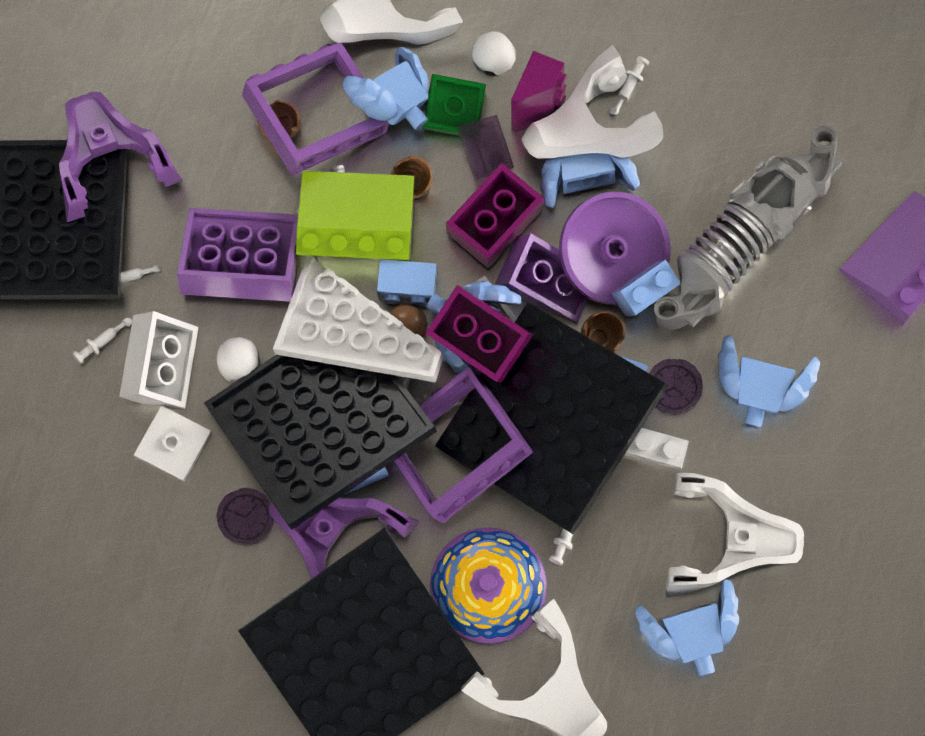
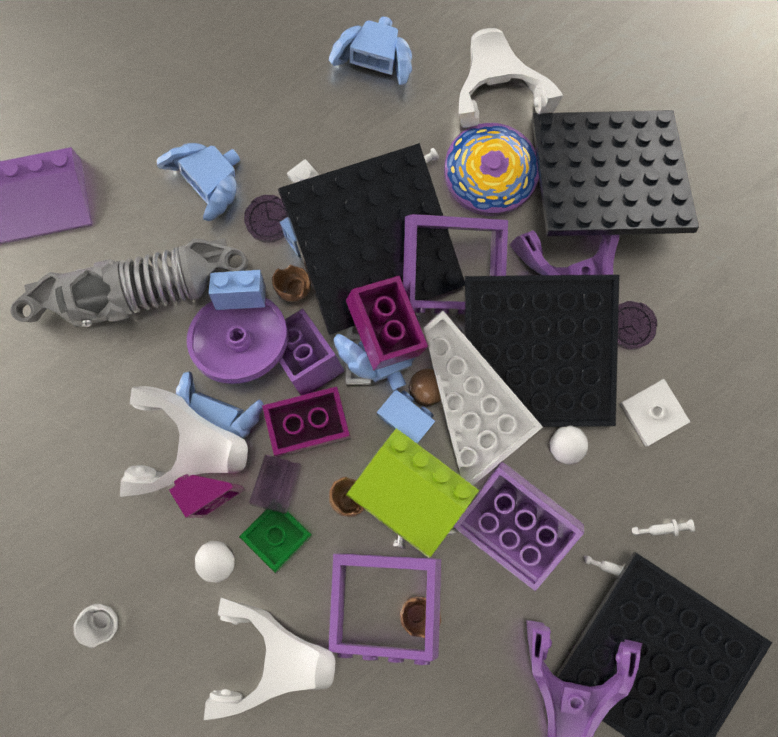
camera: 155 degrees left, 5 degrees up
white slope [119,311,199,409] -> none
light blue torso [342,47,429,130] -> none
white piece [609,56,649,115] -> none
white animal [666,473,804,597] -> none

